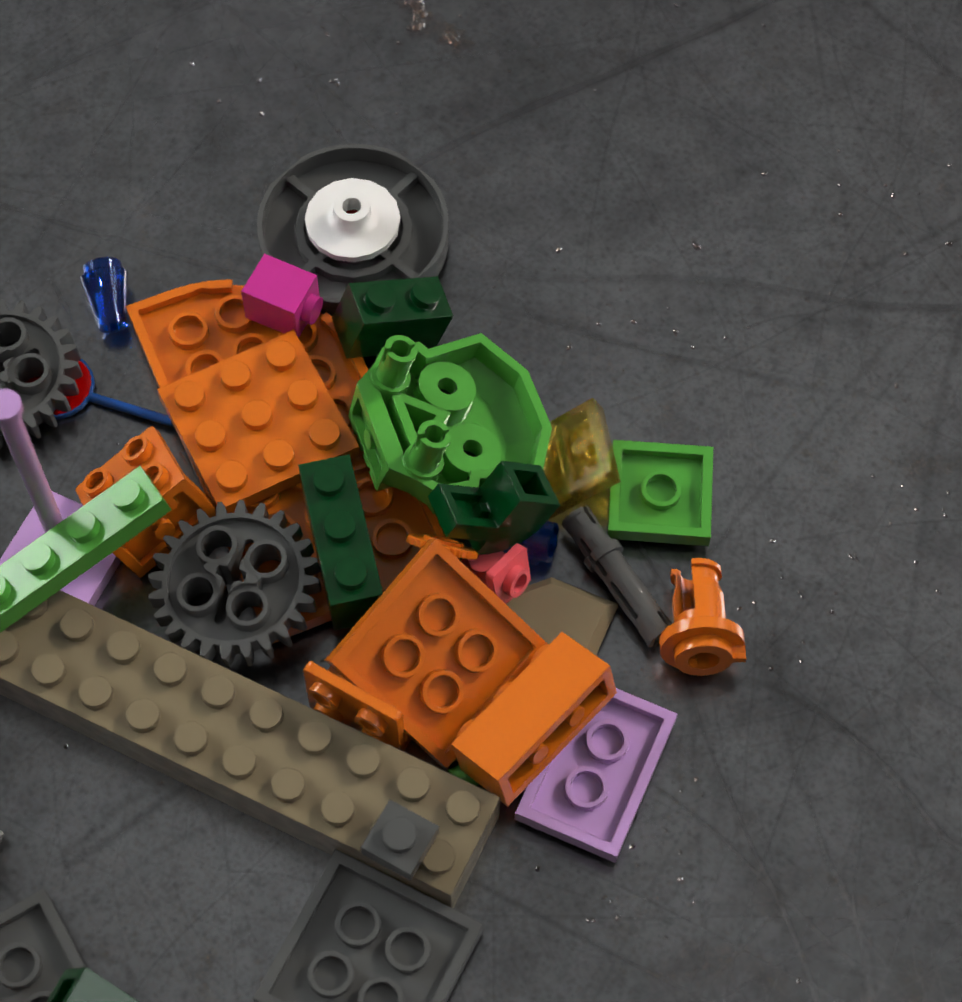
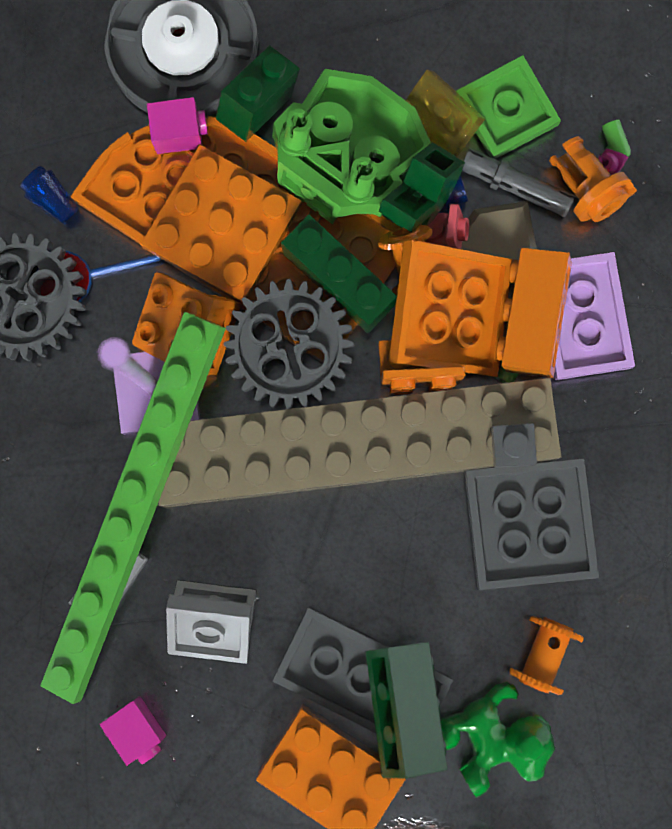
camera: 30 degrees left, 20 degrees up
none -> arm [598,120,631,175]

